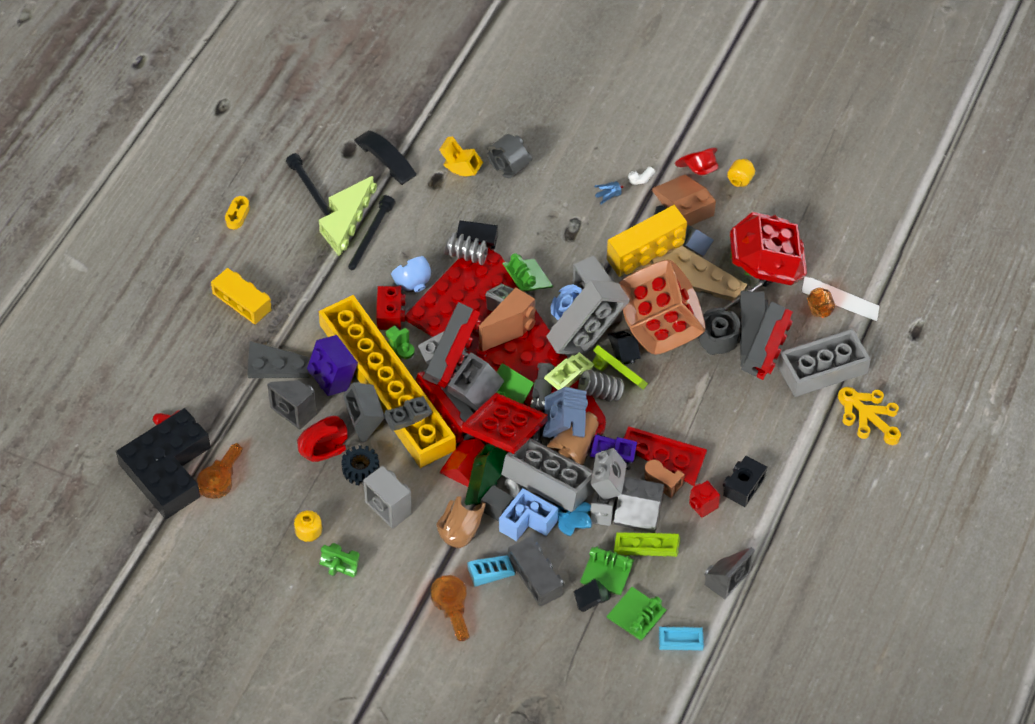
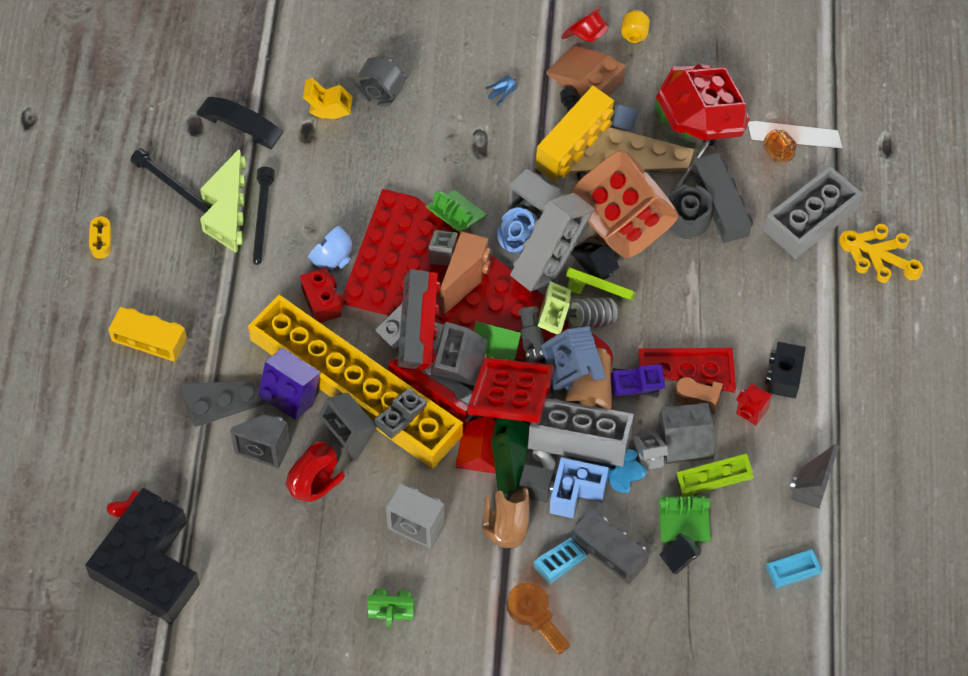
camera: 20 degrees left, 5 degrees up
clear orange piece [197,443,243,499] -> none
yellow head [294,510,322,542] -> none
black bush [342,445,380,486] -> none
bright green hips [386,326,415,359] -> none
light grey piece [444,232,488,265] -> none
black hinge [456,220,498,249] -> none
light grey brick [591,448,627,500] -> none
bright green hinge [606,587,667,641] -> none
white arm [628,167,655,185] -> none
piece [741,301,793,380] -> none

